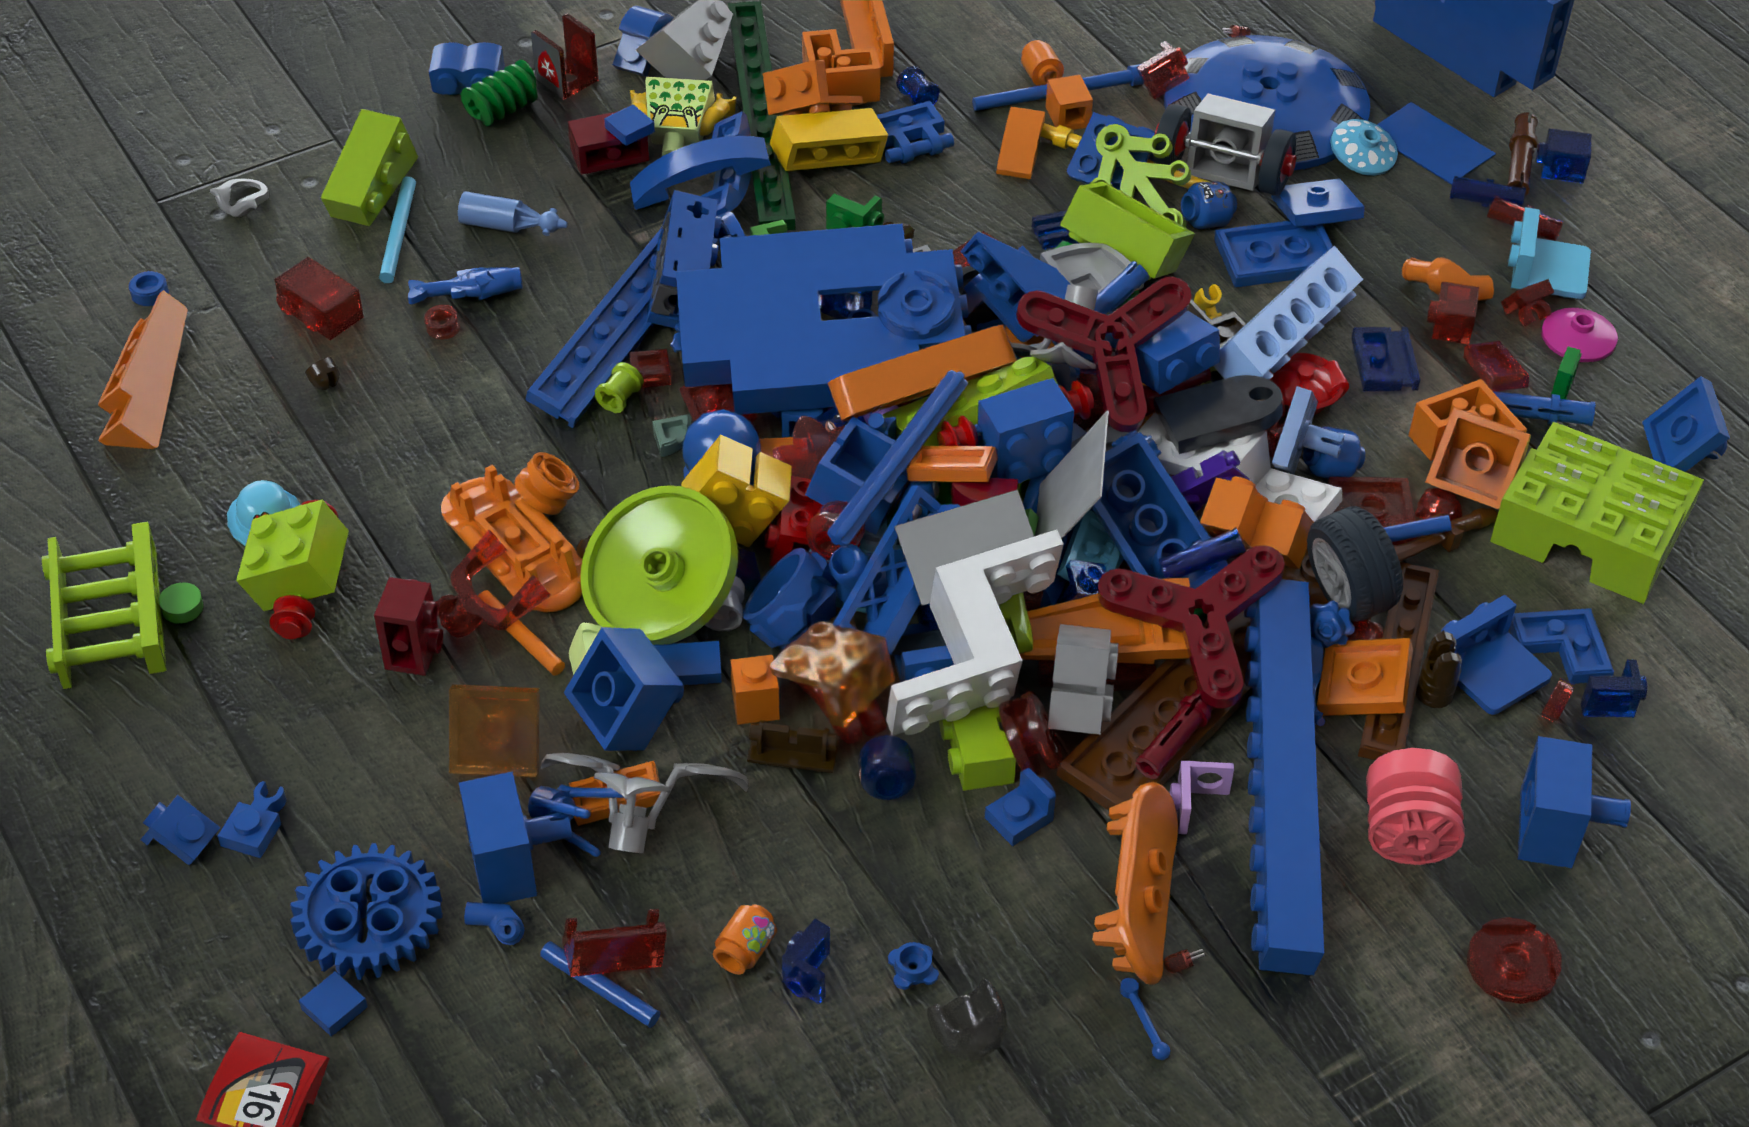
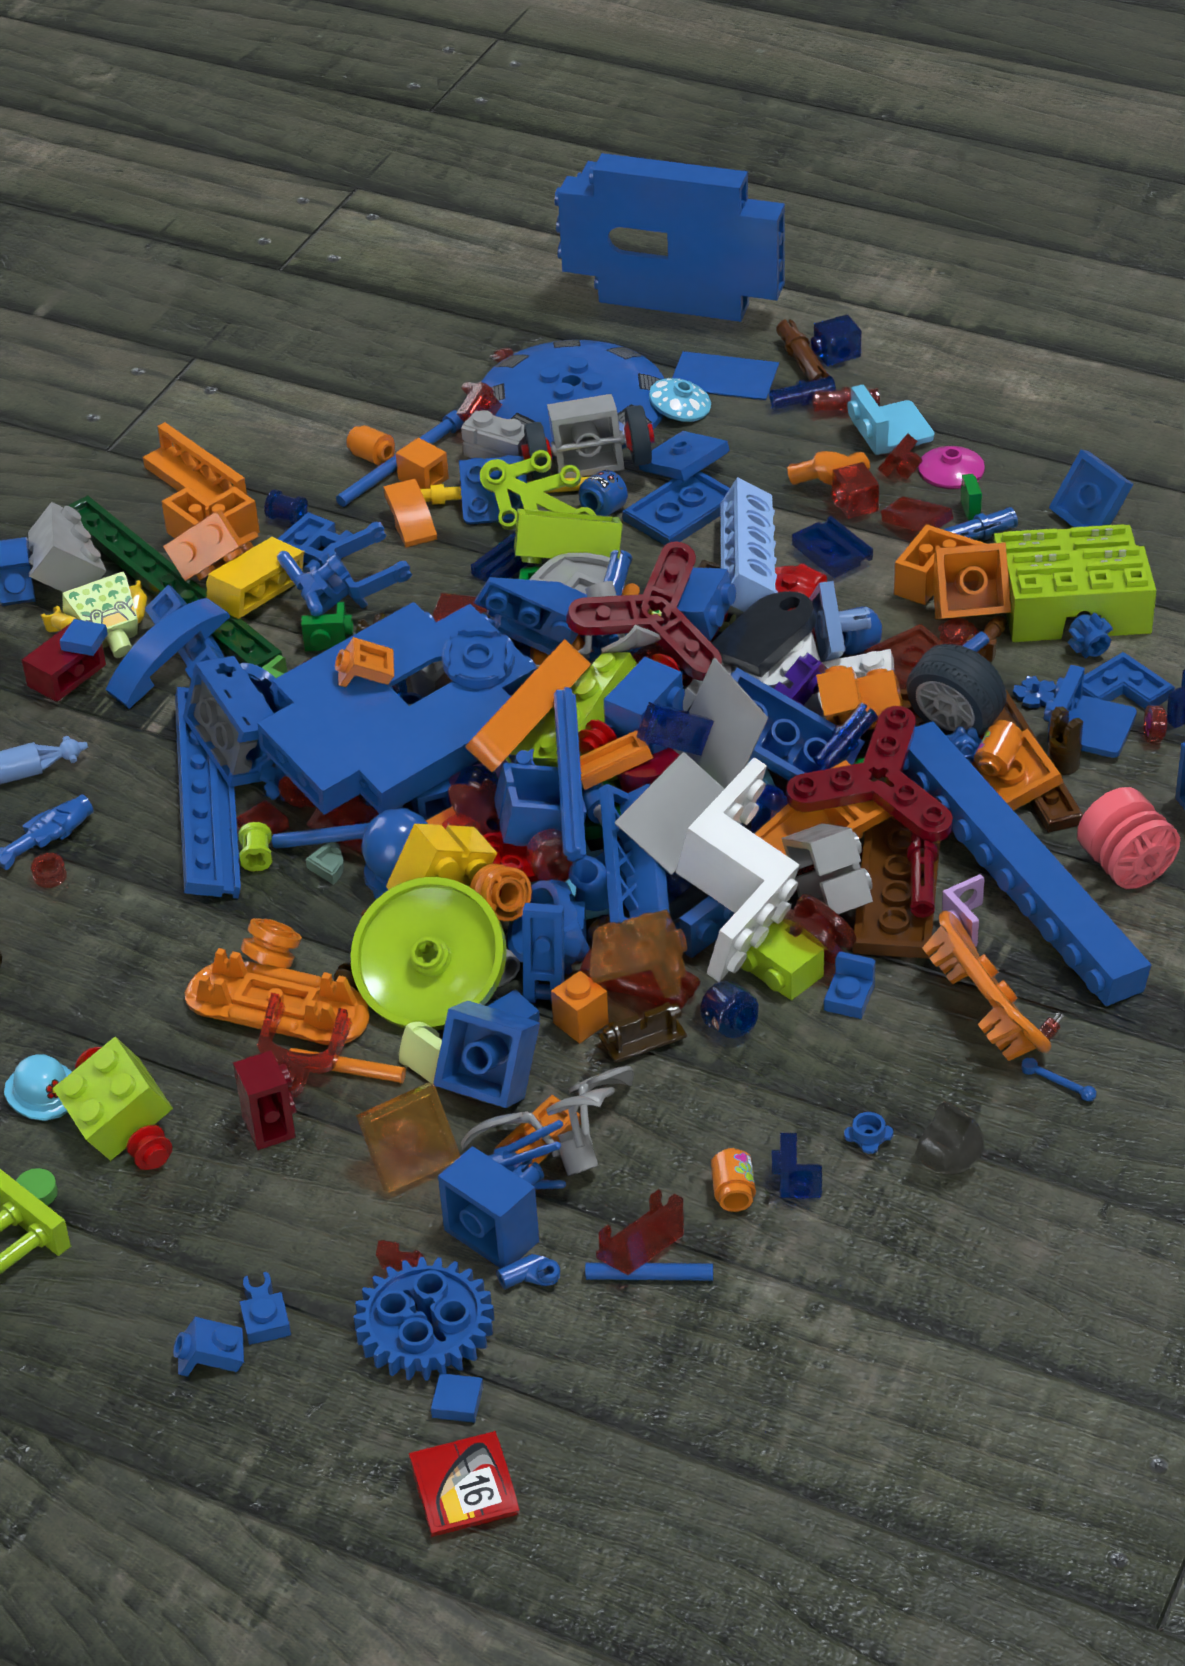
camera: 30 degrees left, 5 degrees down
none -> blue bar [272,823,369,849]
none -> blue piece [277,522,412,616]
none -> orange bracket [335,637,394,687]
none -> clear red tile [376,1240,426,1270]
none -> light grey brick [461,410,526,459]
none -> orange wheel [470,864,532,921]
none -> blue plate [523,903,564,1004]
none -> clear blue plate [636,702,714,756]
none -> orange brick [974,720,1022,776]
none -> blue plant [1013,676,1056,708]
none -> blue gear [1067,613,1113,658]

